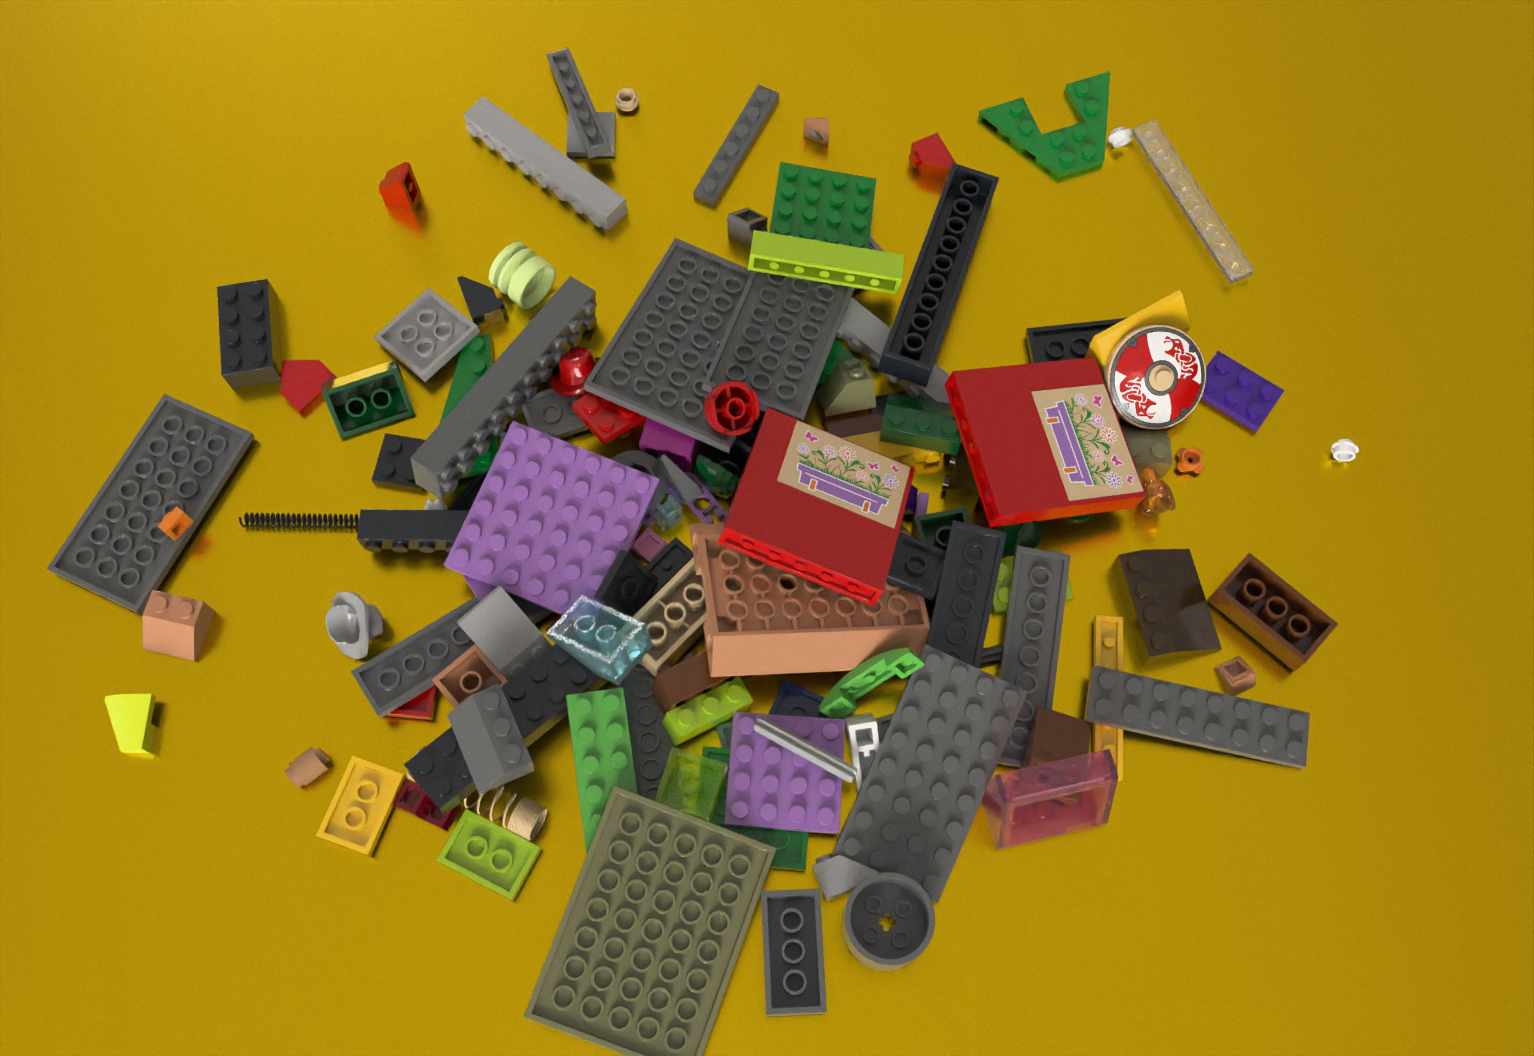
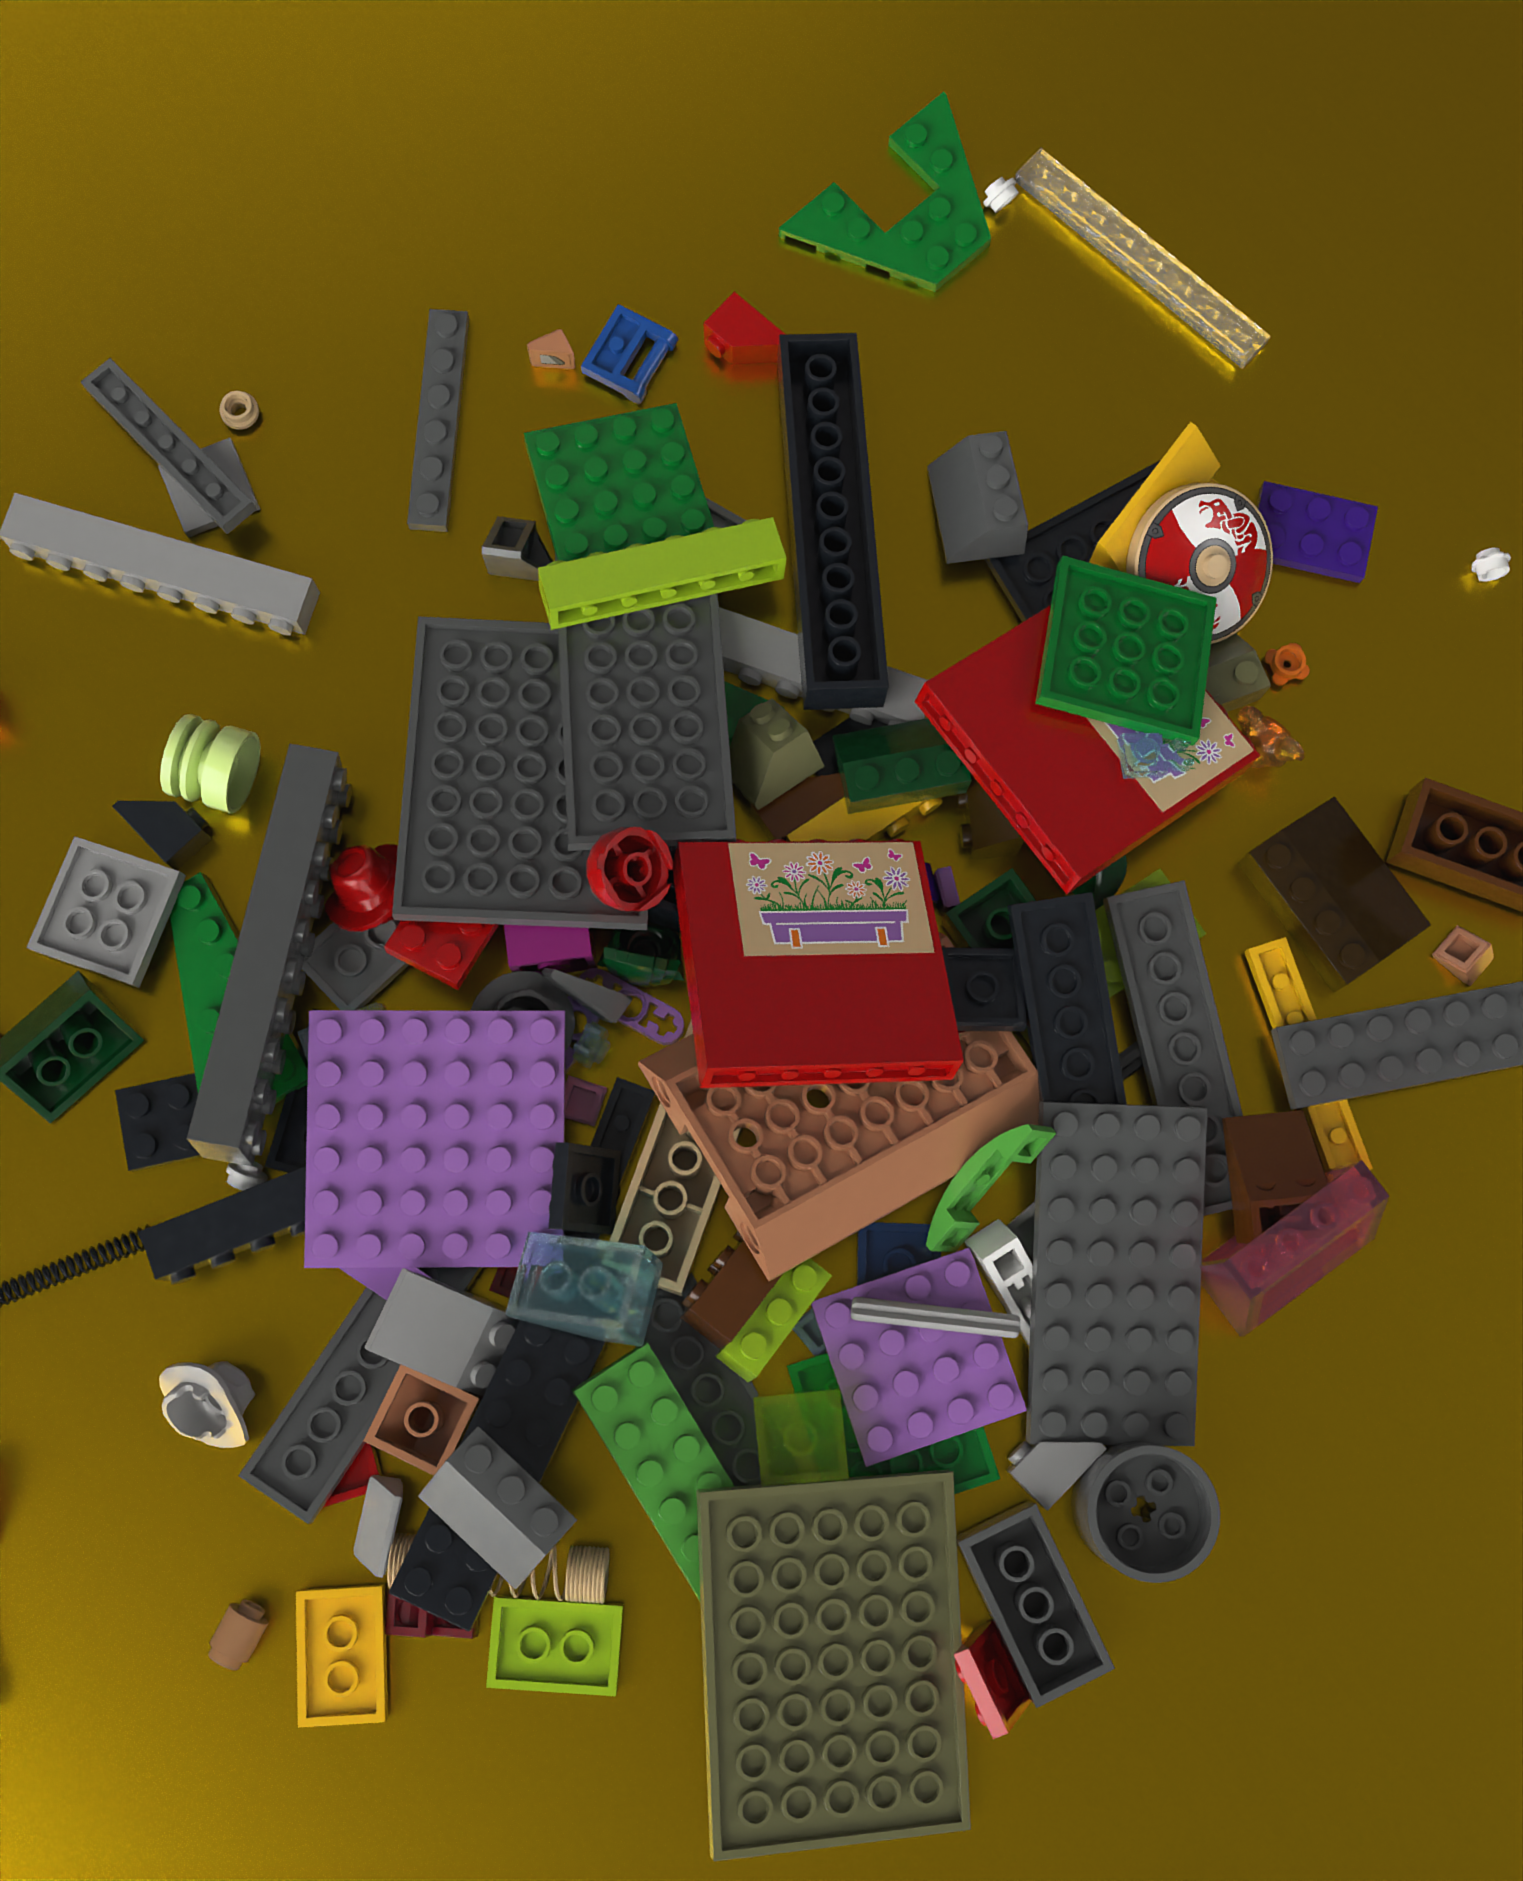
camera: 25 degrees left, 10 degrees up
none -> light grey slope [353,1475,403,1578]
none -> blue plate [581,304,679,404]
none -> dark grey slope [927,431,1028,564]
none -> red plate [953,1621,1032,1739]
none -> green plate [1035,556,1217,746]
none -> clear light blue plate [1117,733,1195,779]

